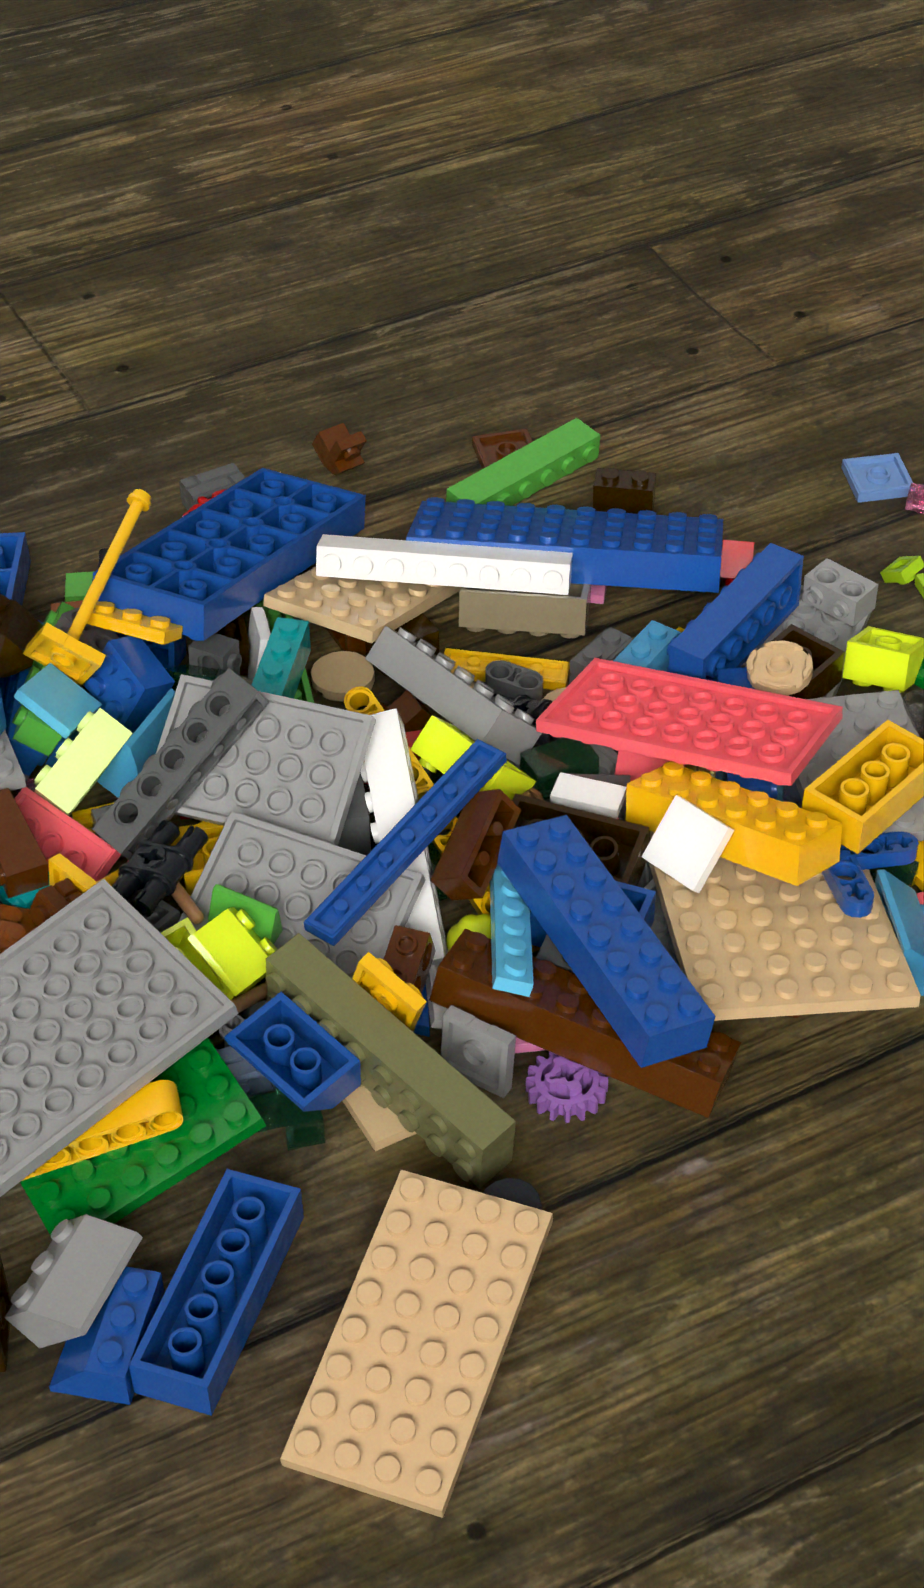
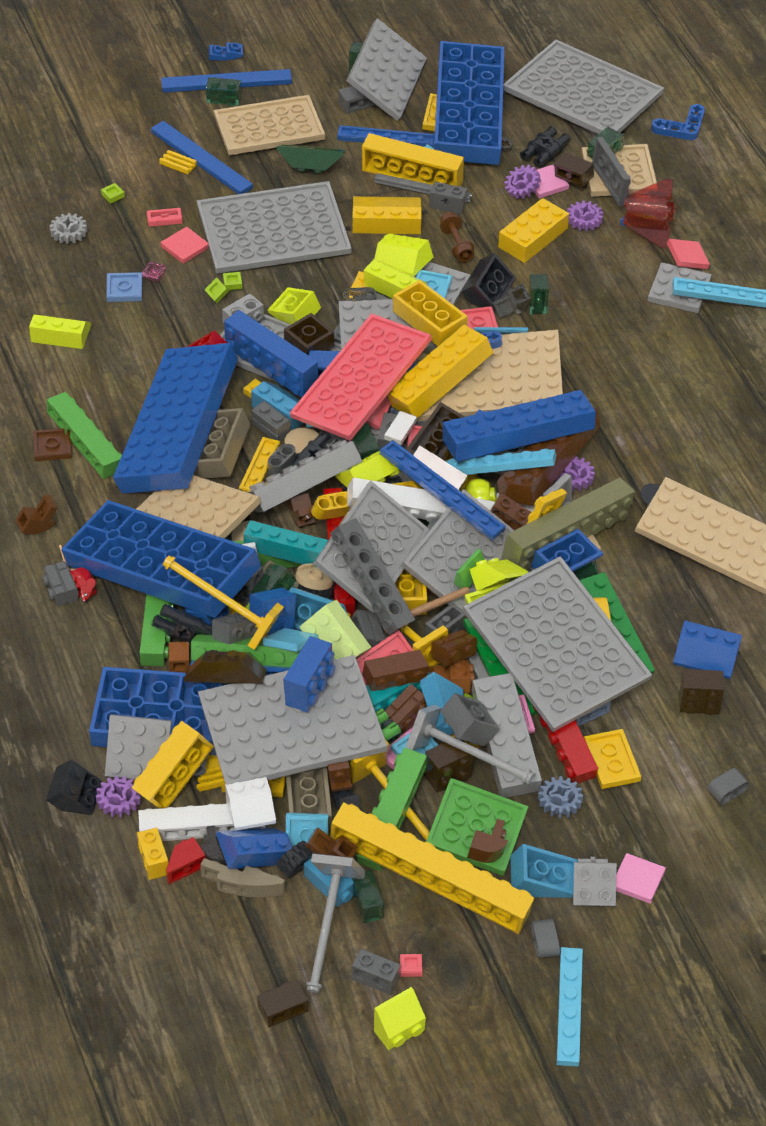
camera: 85 degrees left, 5 degrees up
light grey slope [5,1214,143,1348] -> none
yellow plate [87,601,183,645] -> none
black pin [112,820,208,917] -> none
blue brick [129,1169,304,1416] -> none
white brick [316,534,573,595] -> none
dark brown brick [593,468,656,514] -> none
white tile [641,795,735,893] -> none
tan tile [747,640,813,696] -> none
none -> neon yellow slope [29,315,91,349]

